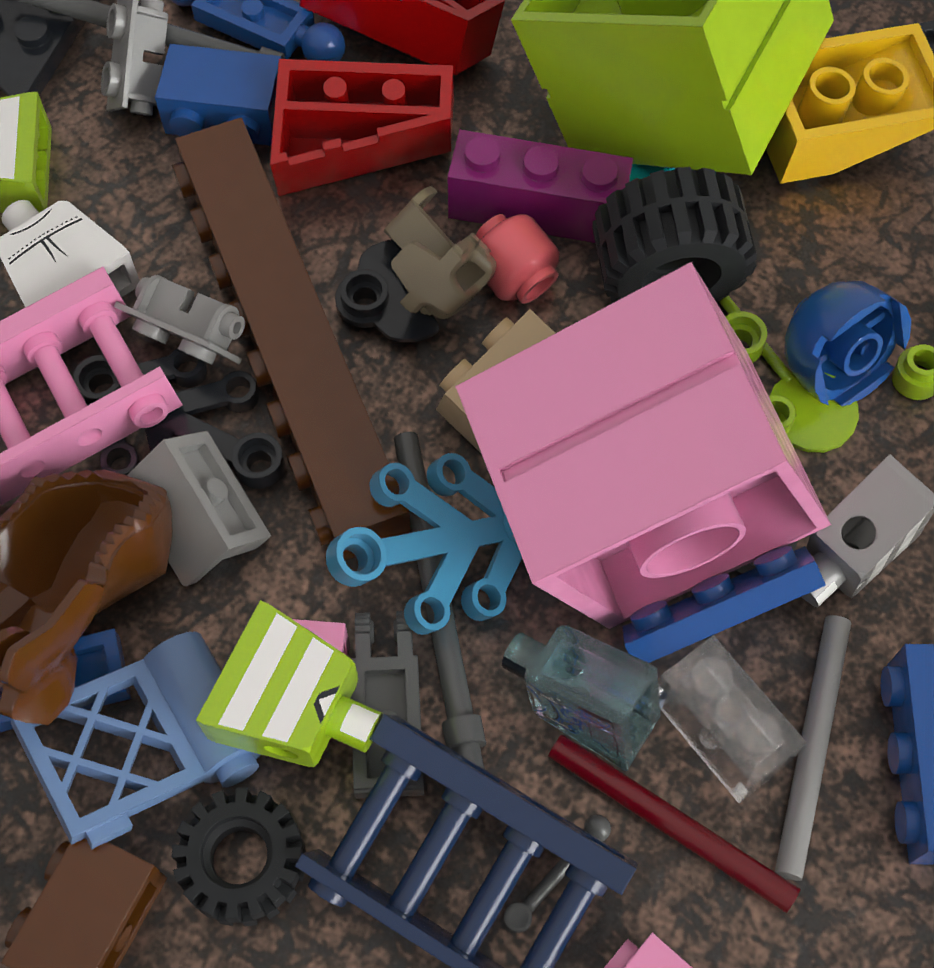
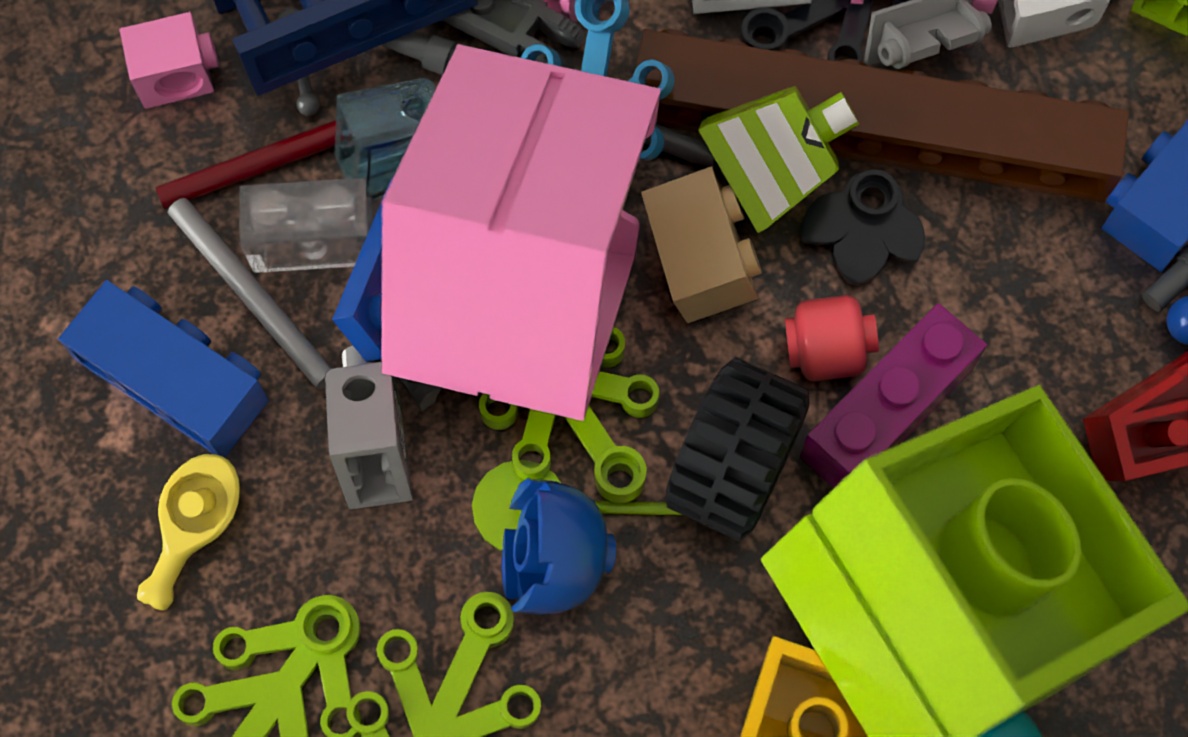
camera: 125 degrees right, 5 degrees up
red wedge [270,59,454,196] -> none
dark tan piece [384,186,496,319] -> none
none -> torso [698,86,860,233]

